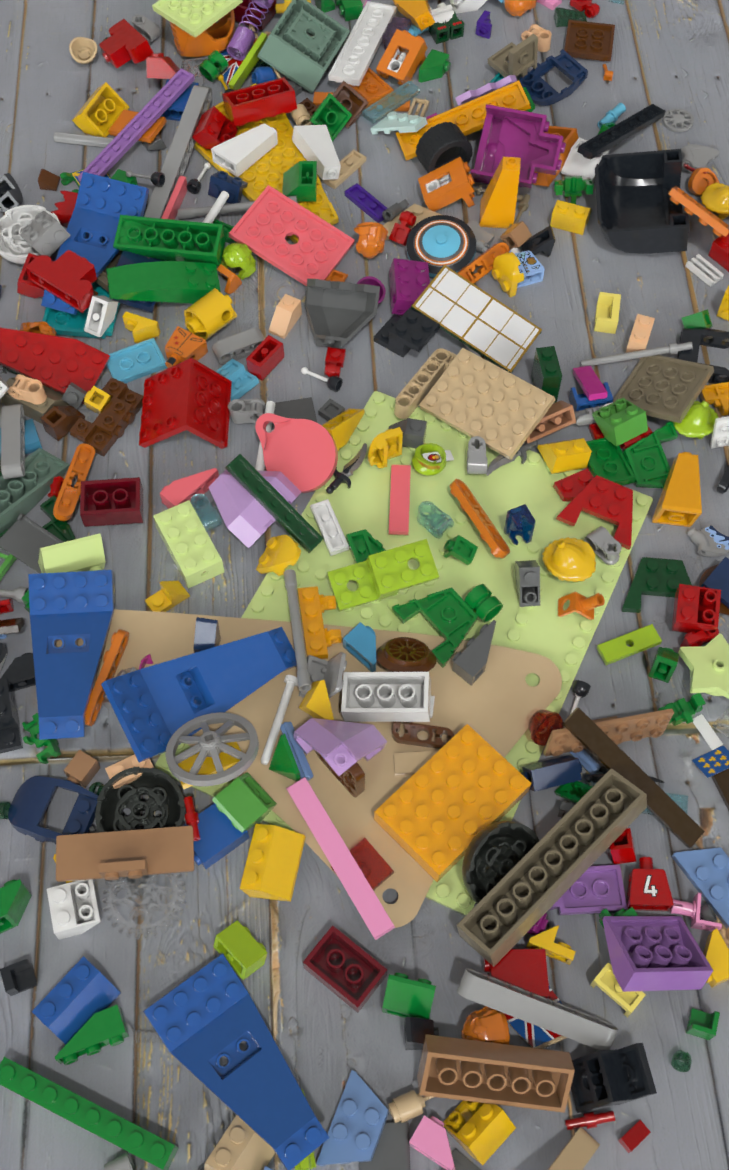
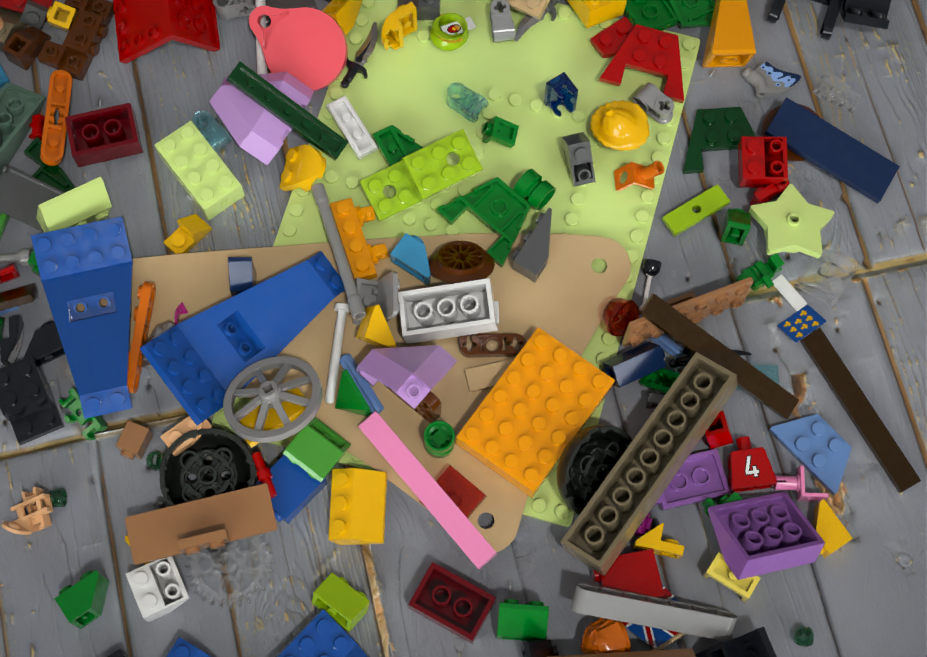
camera: 10 degrees left, 10 degrees up
dark blue slope [8,776,99,844] -> none
coral slope [160,468,219,509] -> none
coral tile [389,465,411,535] -> none
orange piece [450,479,510,558] -> none
green panel [686,1008,720,1040] -> none
dark grey hinge [700,903,717,922] -> none
none -> green wheel [424,421,455,458]

